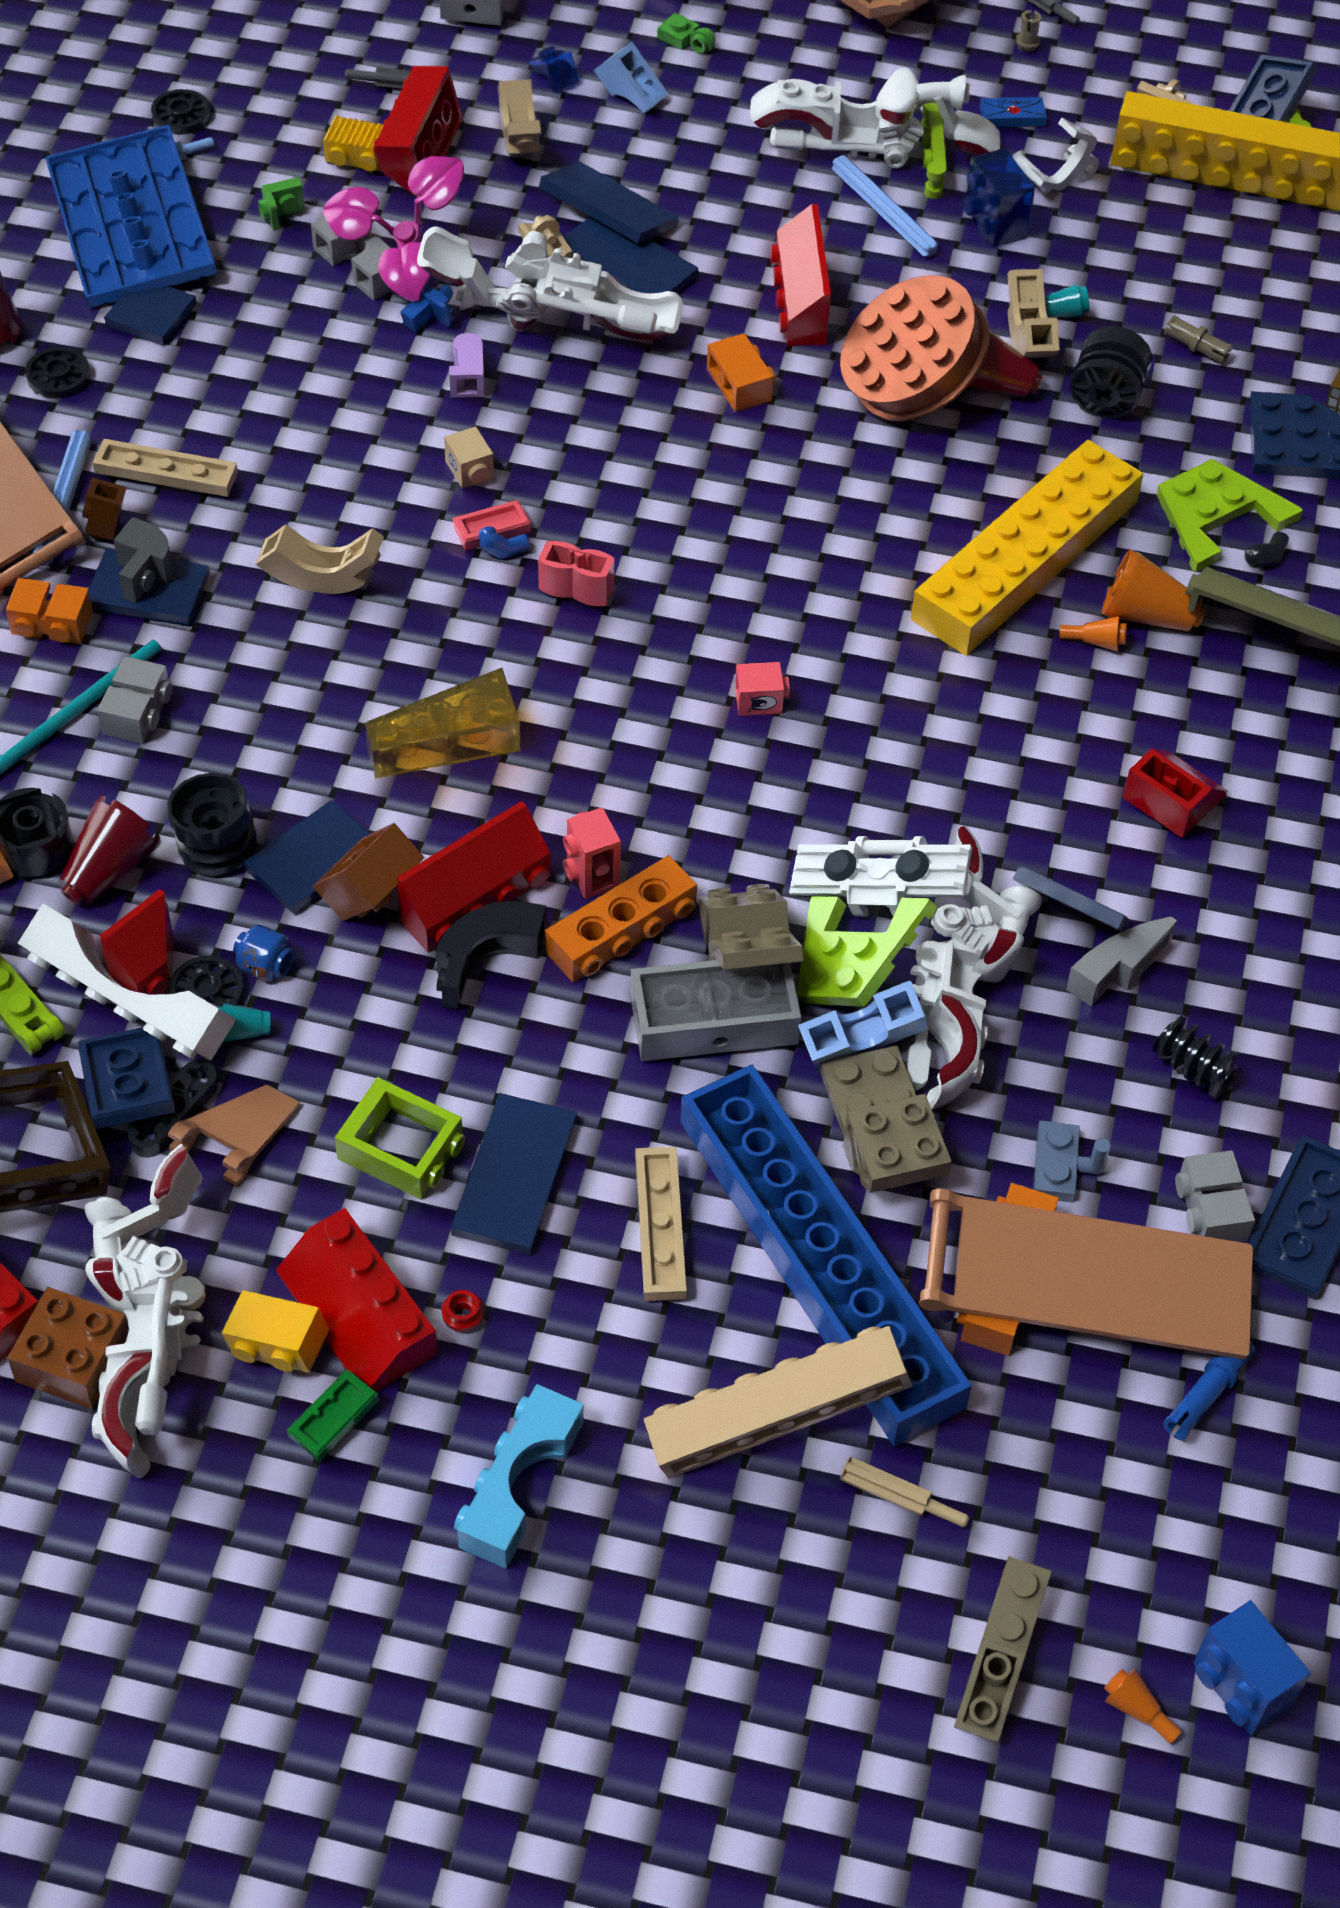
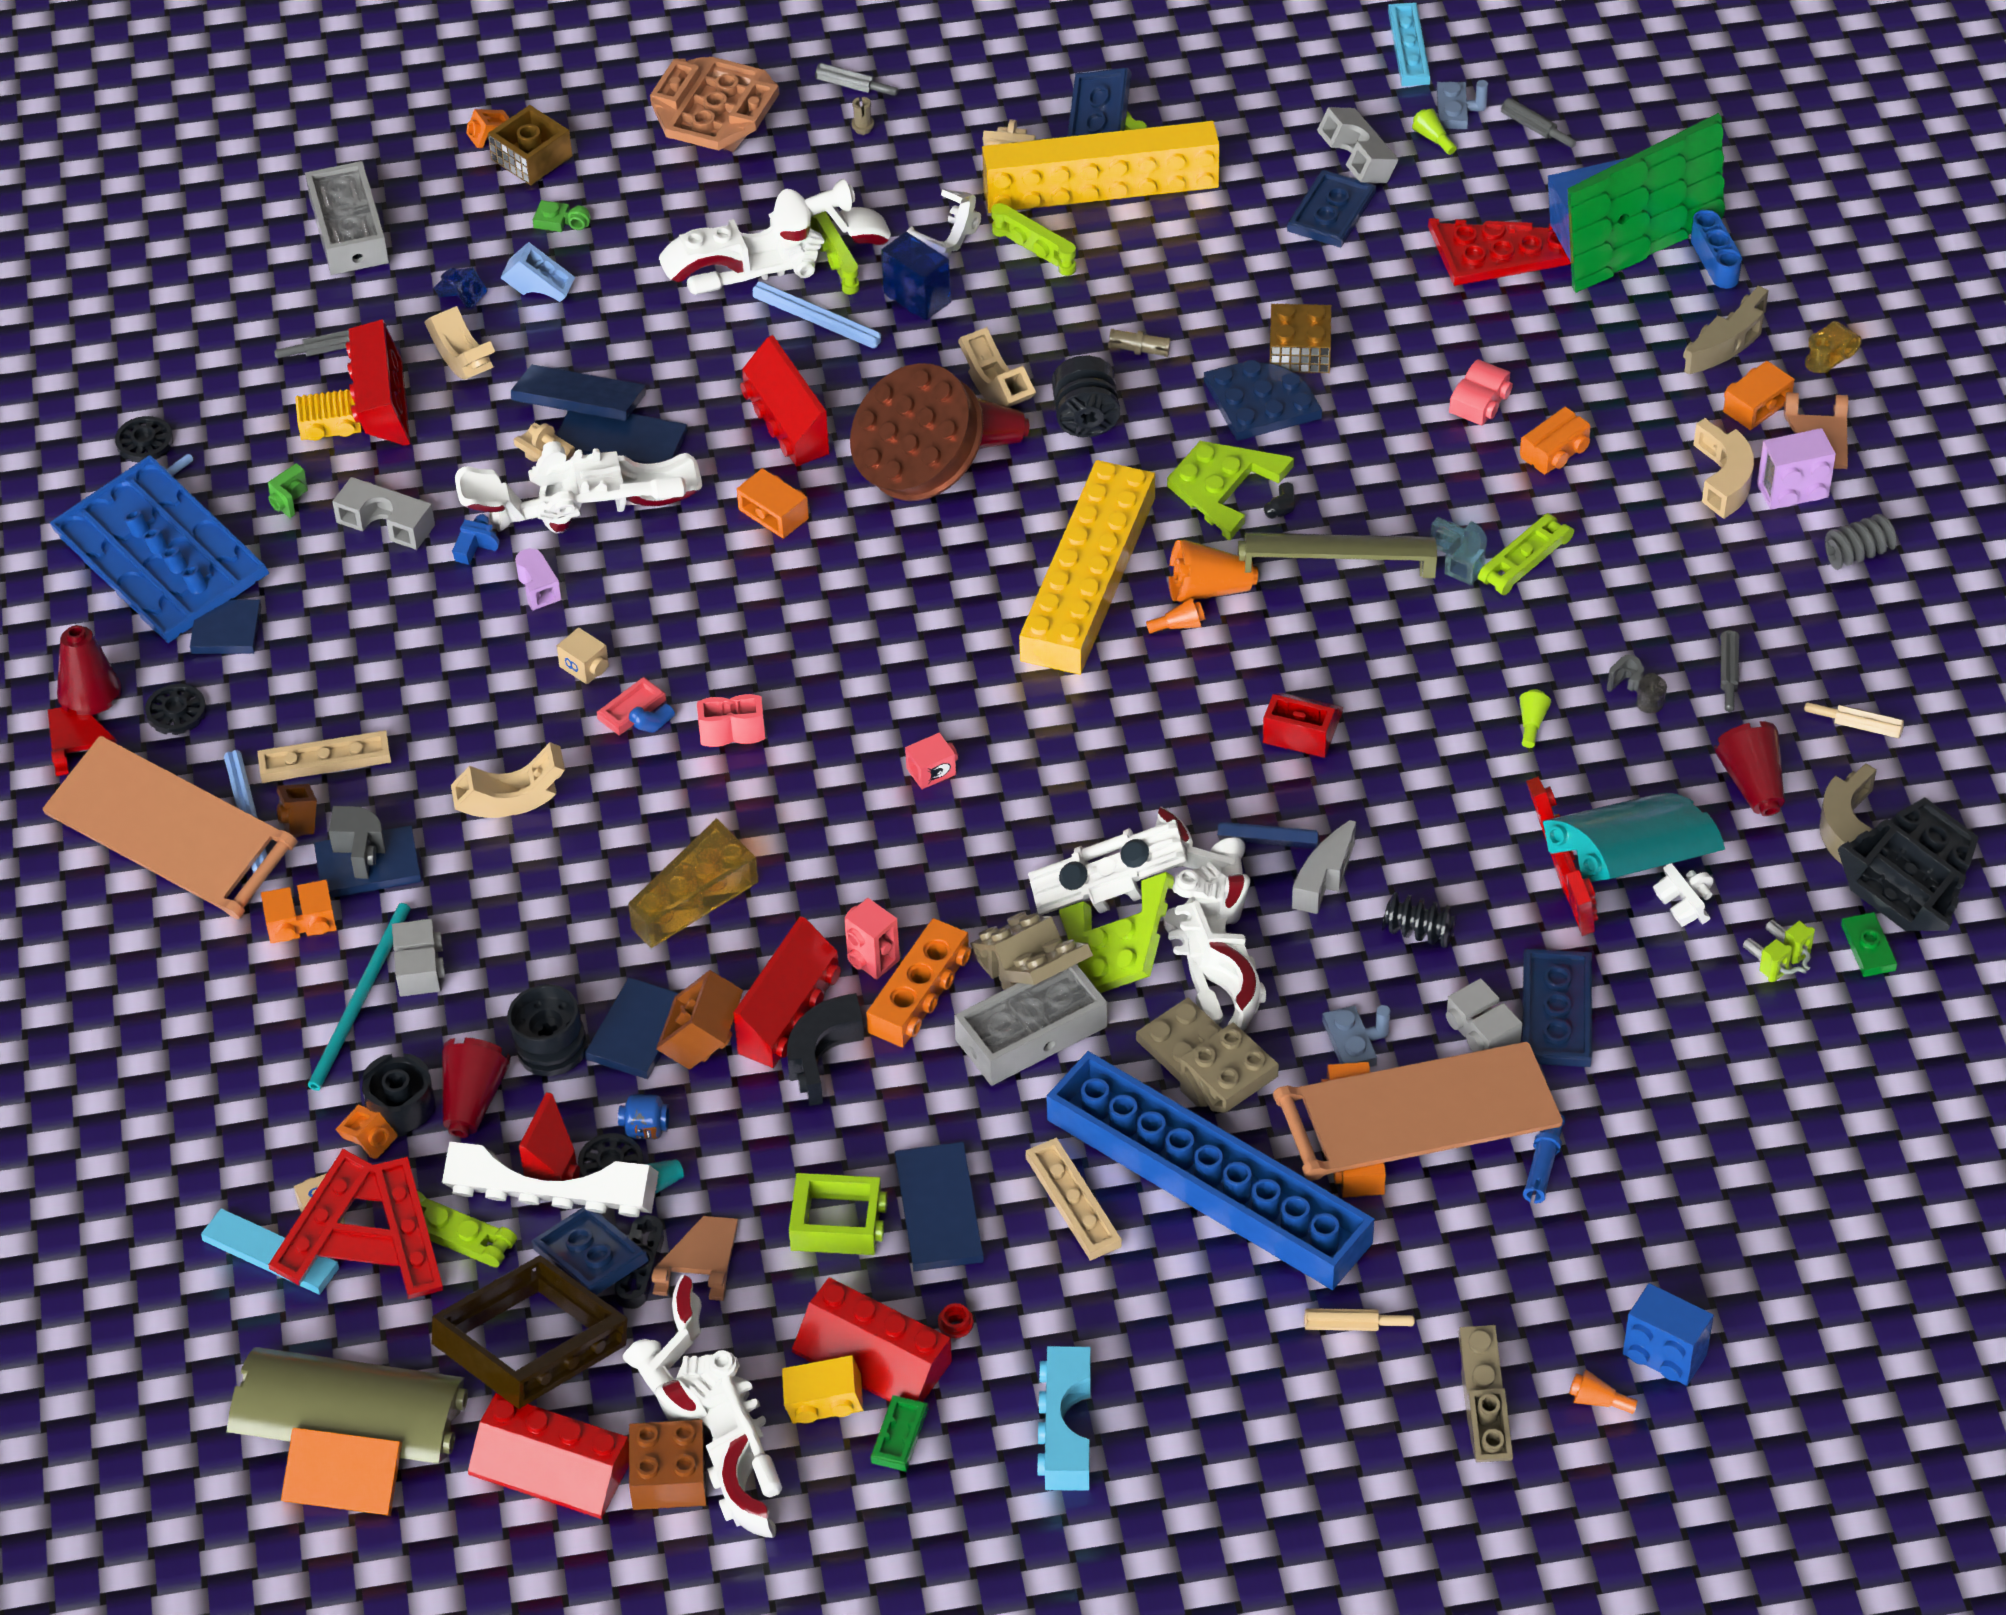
camera: 20 degrees left, 5 degrees down
dark pink plant [323,156,464,302] -> none
tan brick [643,1326,913,1479] -> none
light blue arch [798,980,929,1072] -> none
blue tile [980,97,1047,127] -> none
teal cone [1045,284,1090,317] -> none
none -> lime plate [991,203,1076,276]

